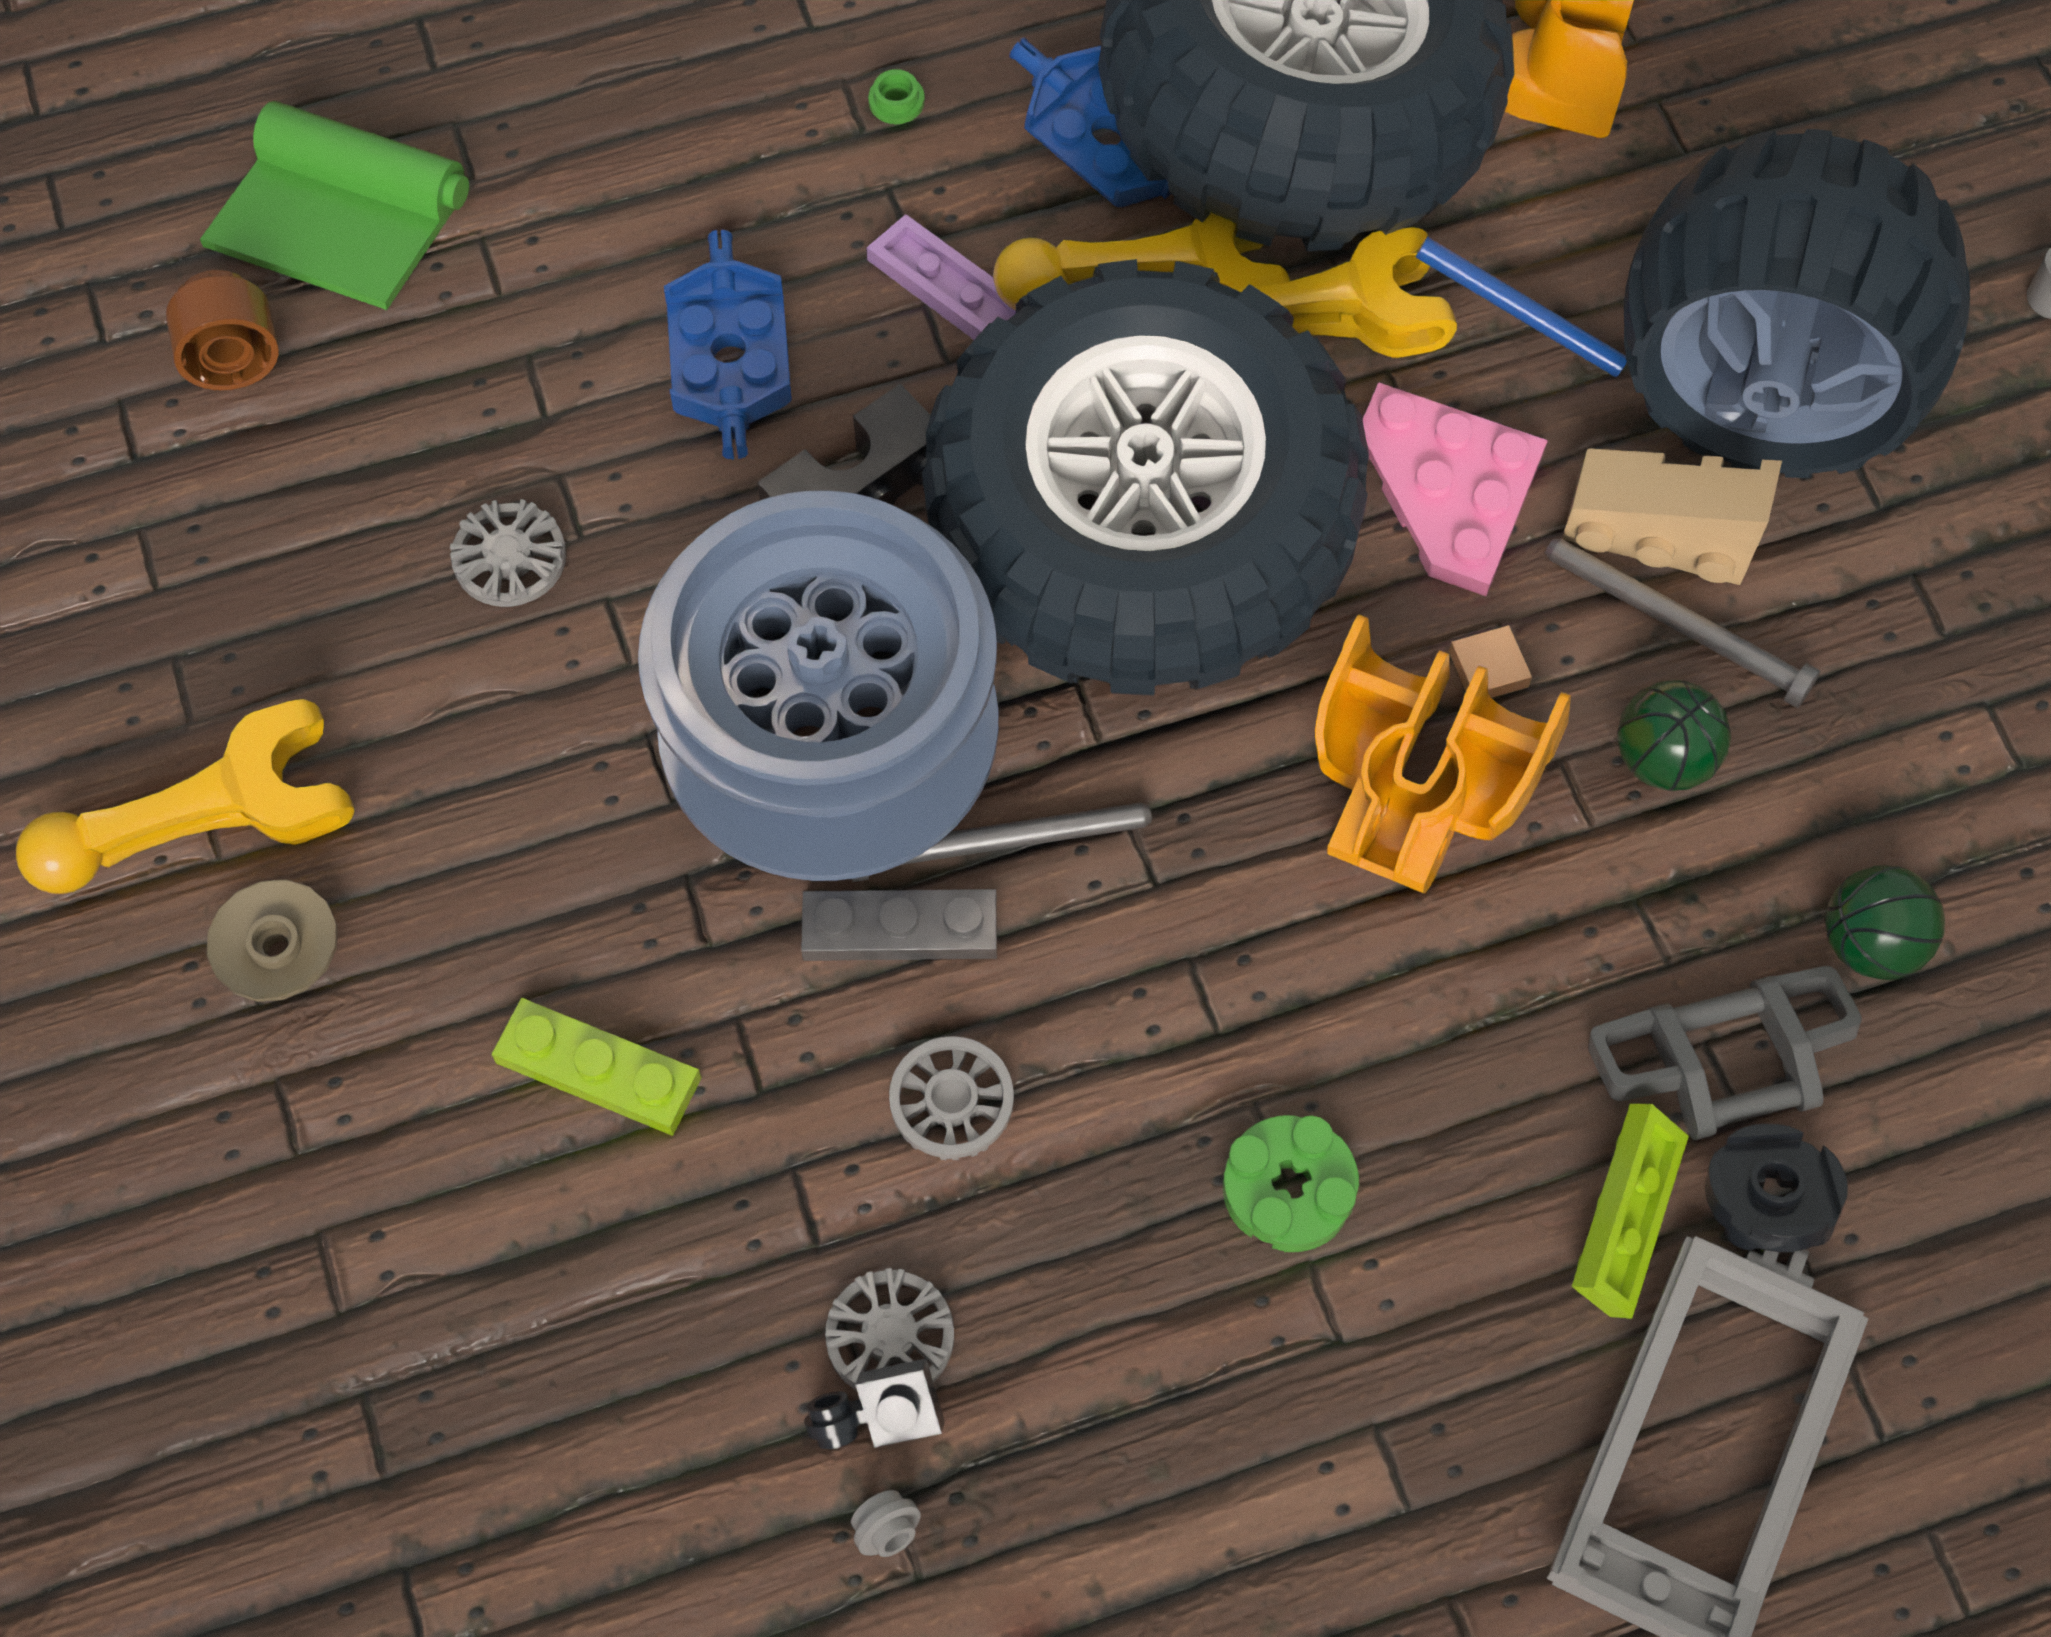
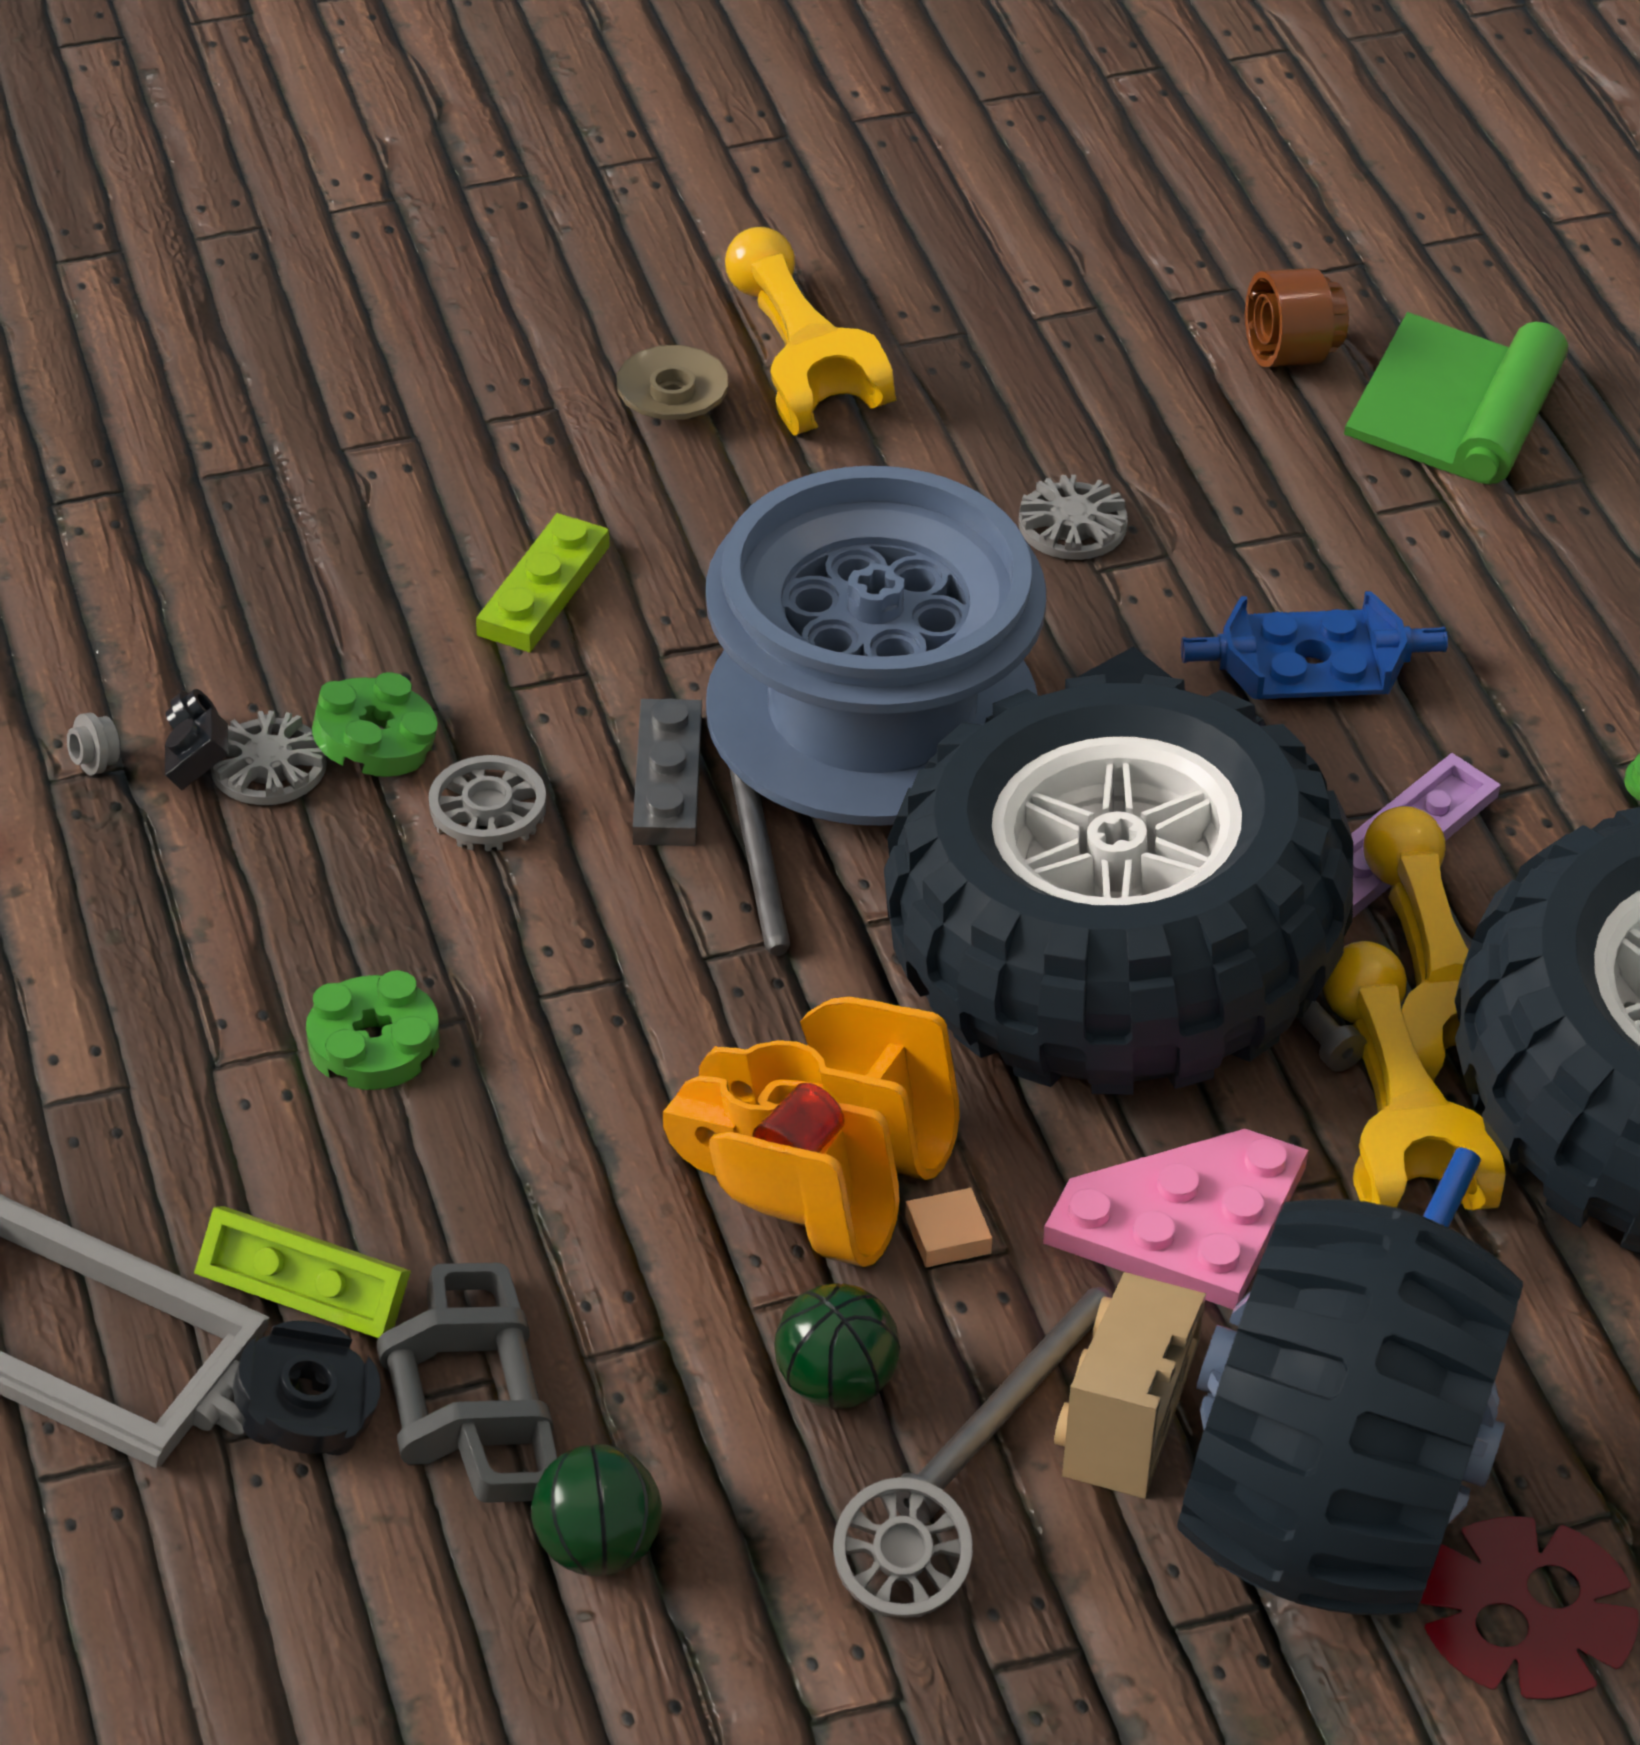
camera: 90 degrees right, 20 degrees down
none -> bright green plate [312,672,438,777]
none -> clear red beam [752,1082,844,1153]
none -> light grey wheel [833,1477,973,1618]

